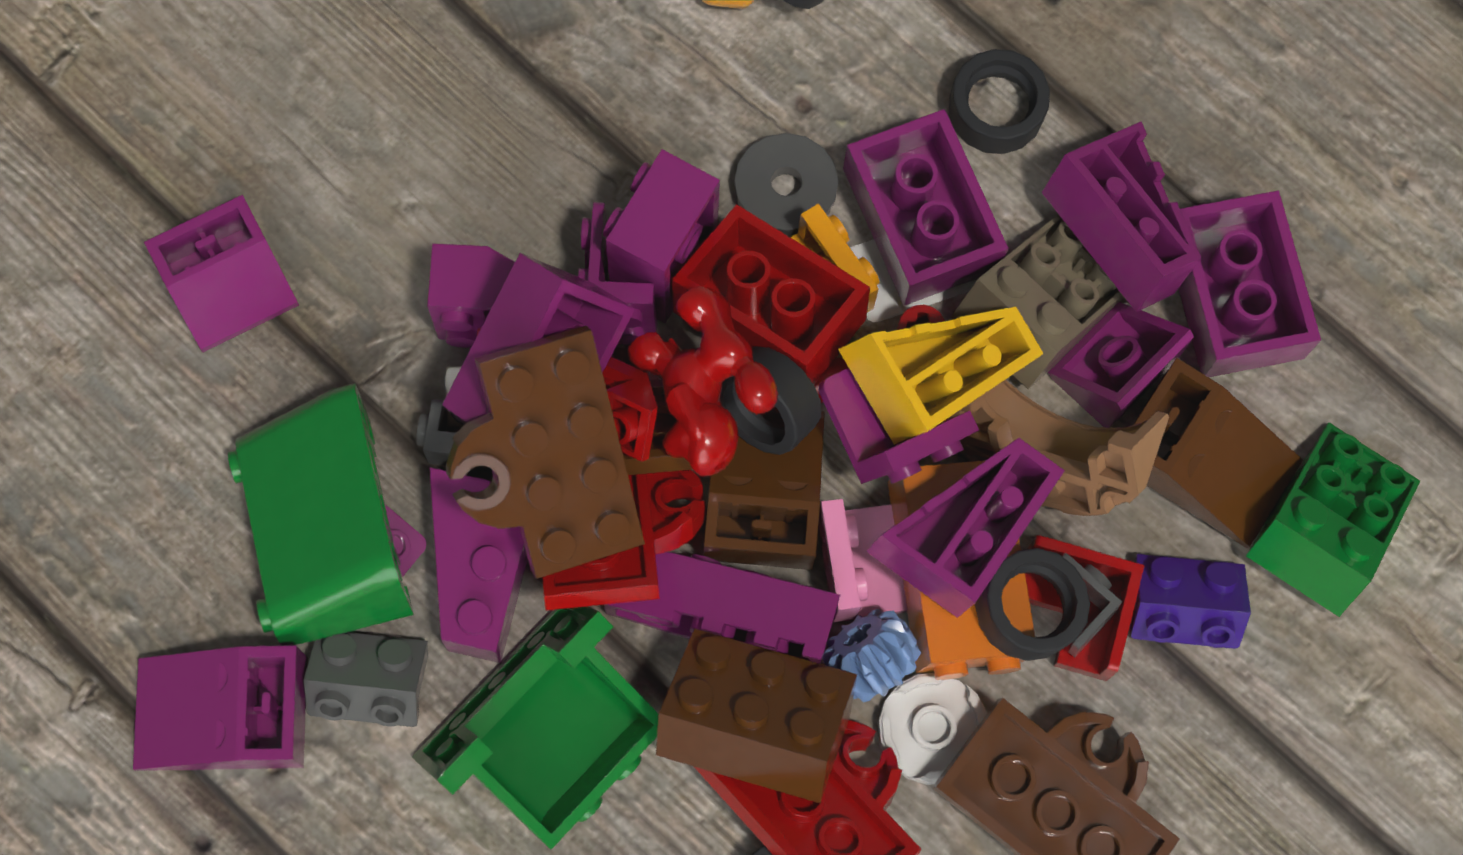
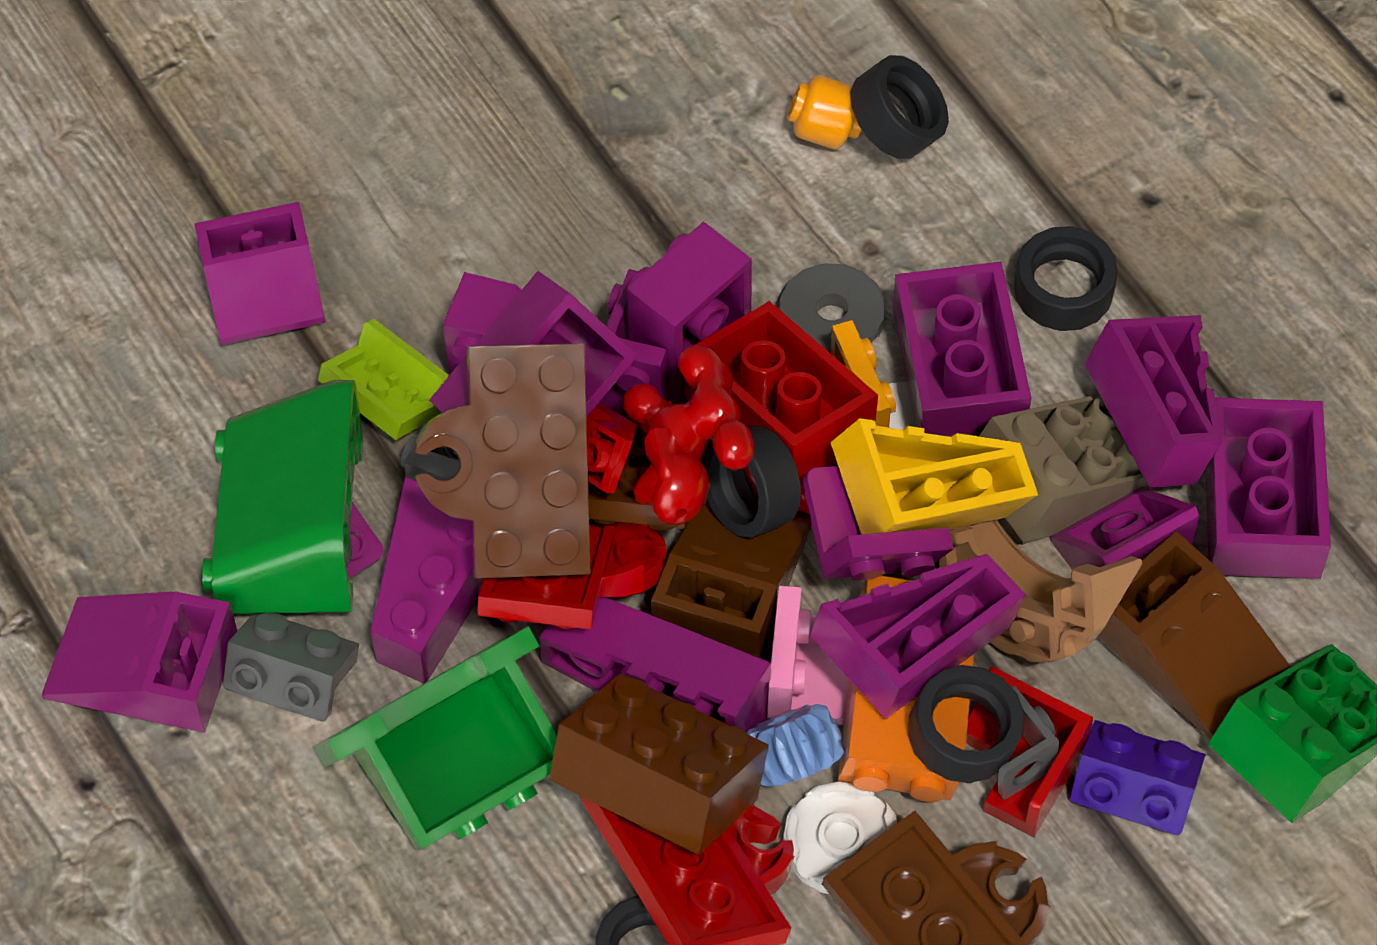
camera: 20 degrees right, 15 degrees down
none -> lime bracket [317,319,449,440]

